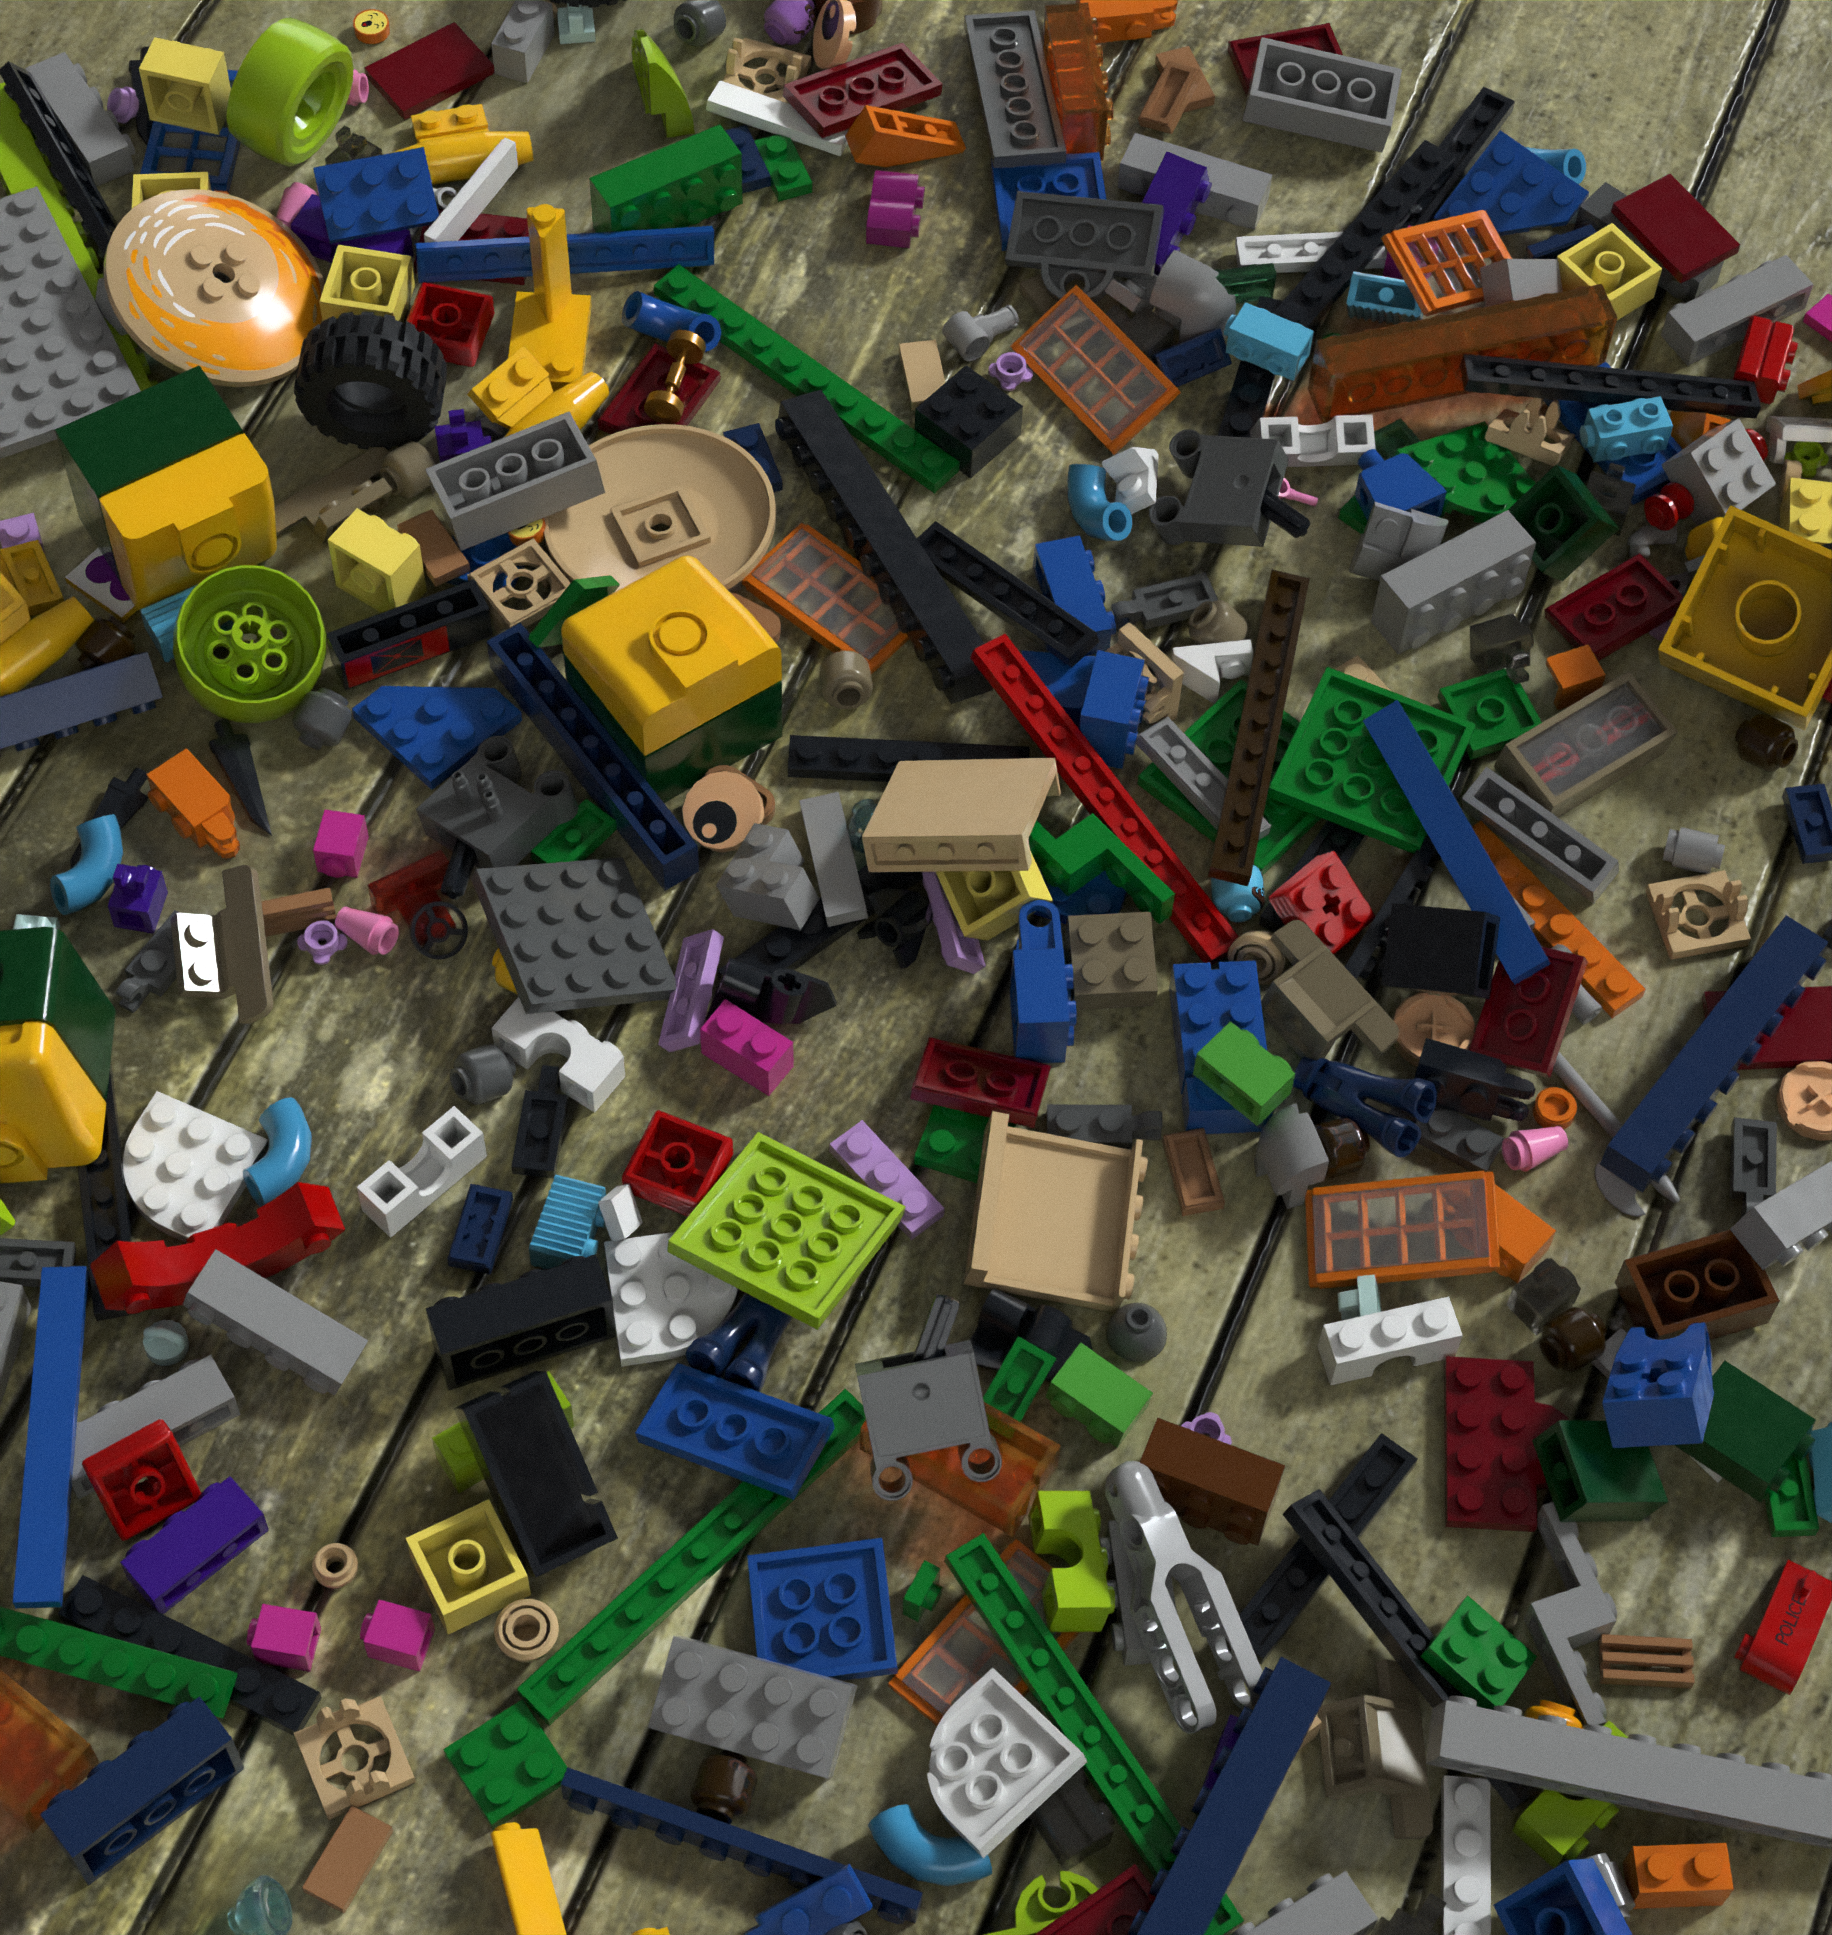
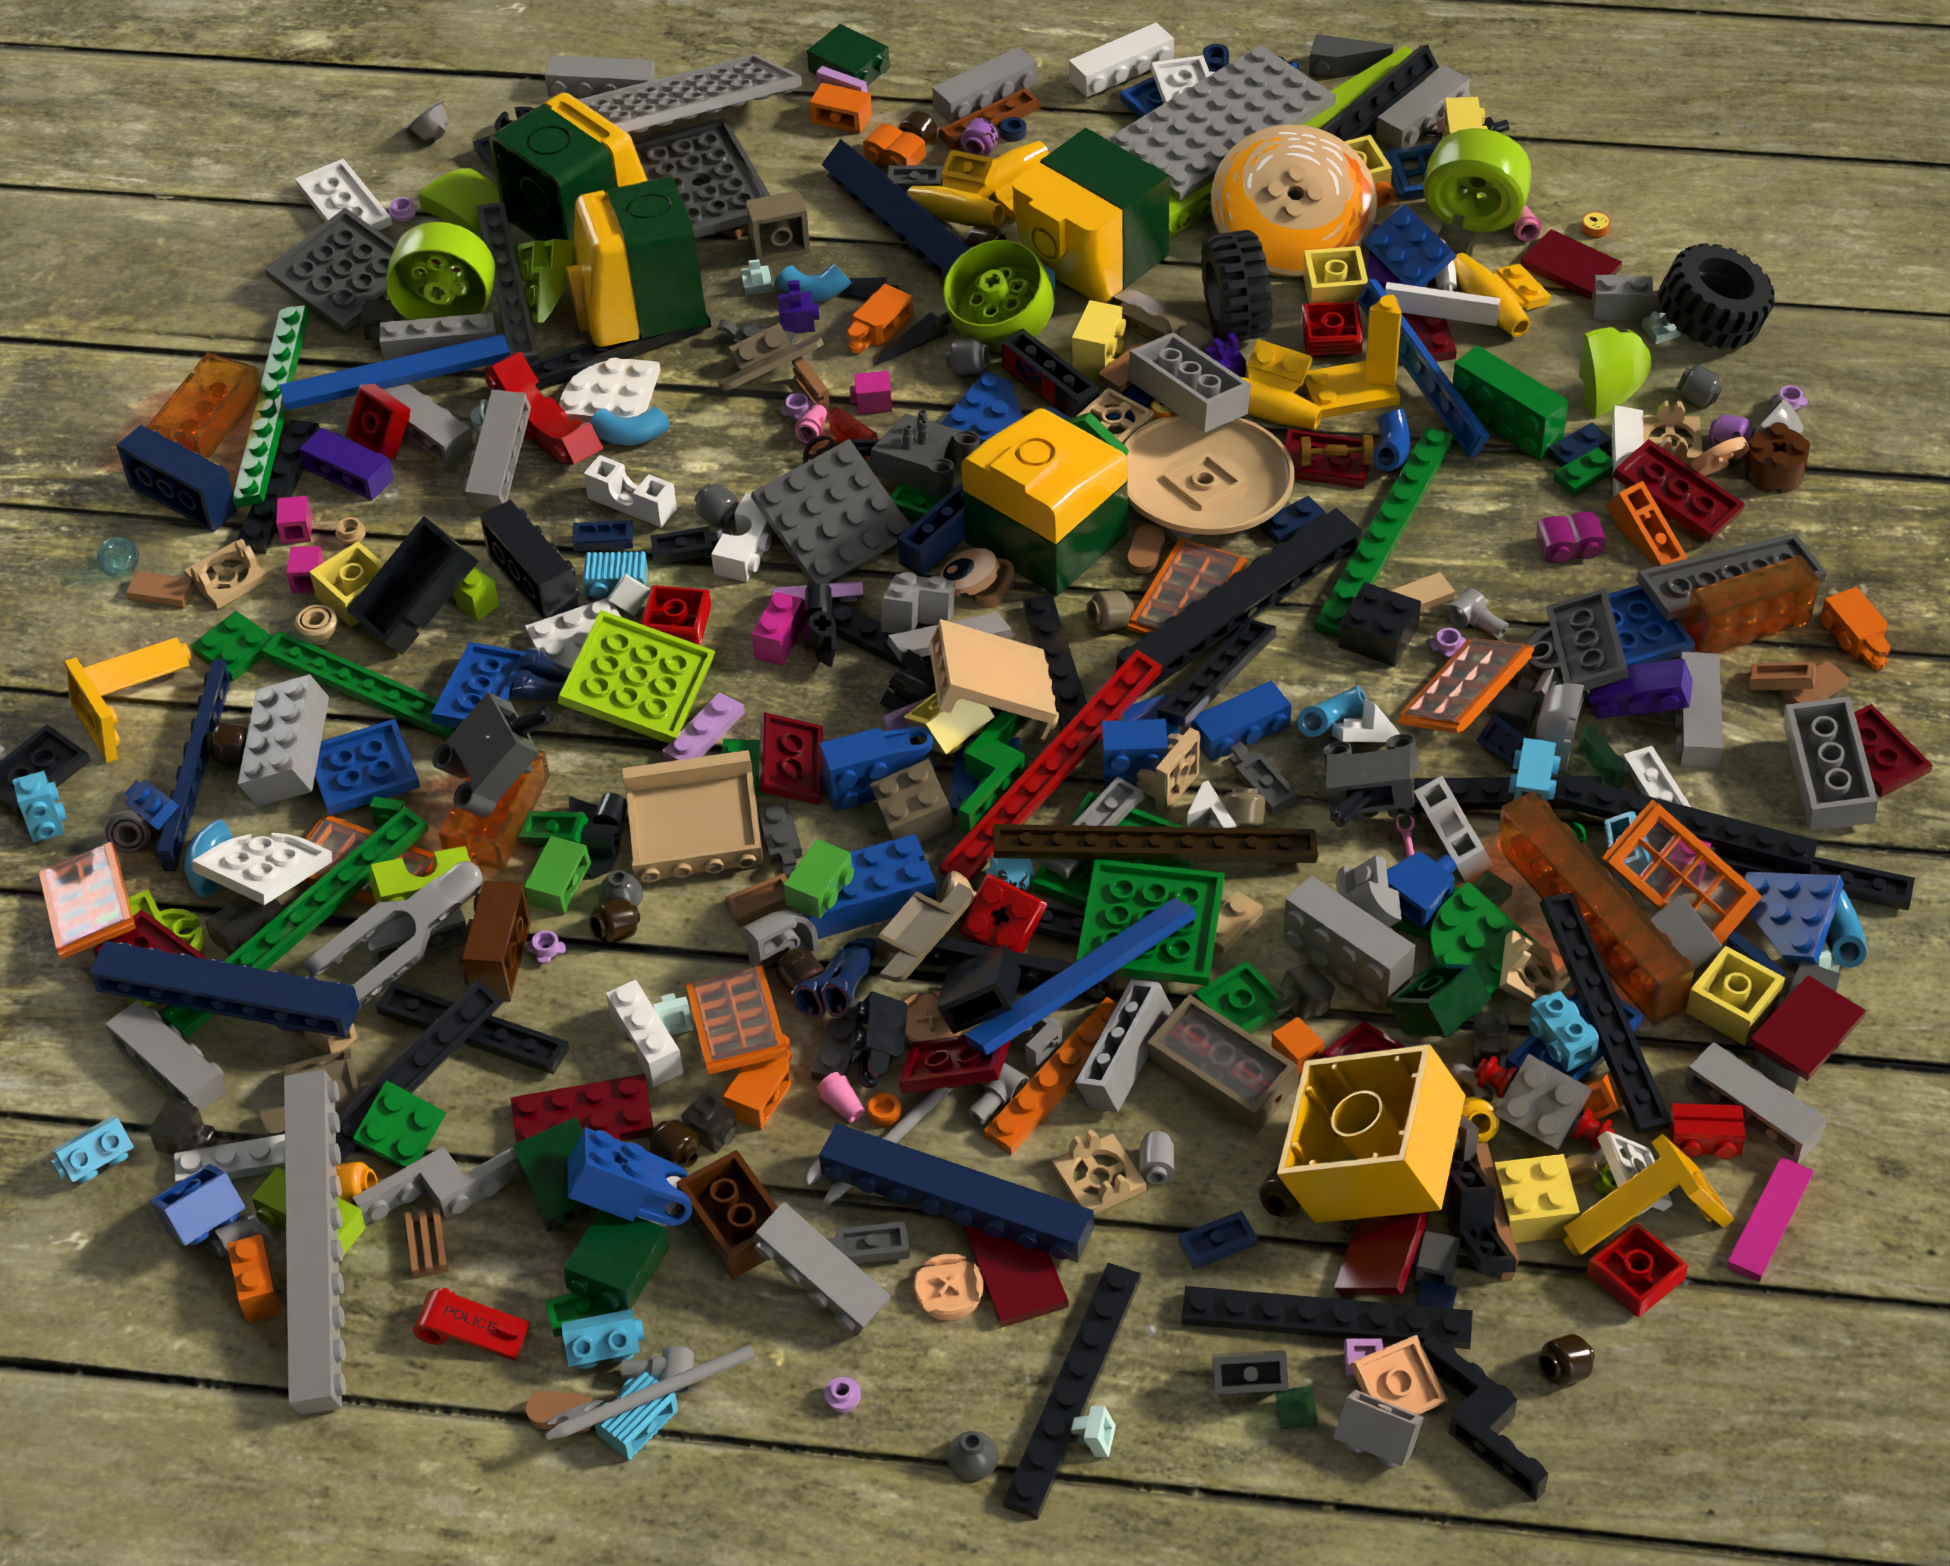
camera: 80 degrees right, 10 degrees down
none -> dark brown head [589,897,640,944]

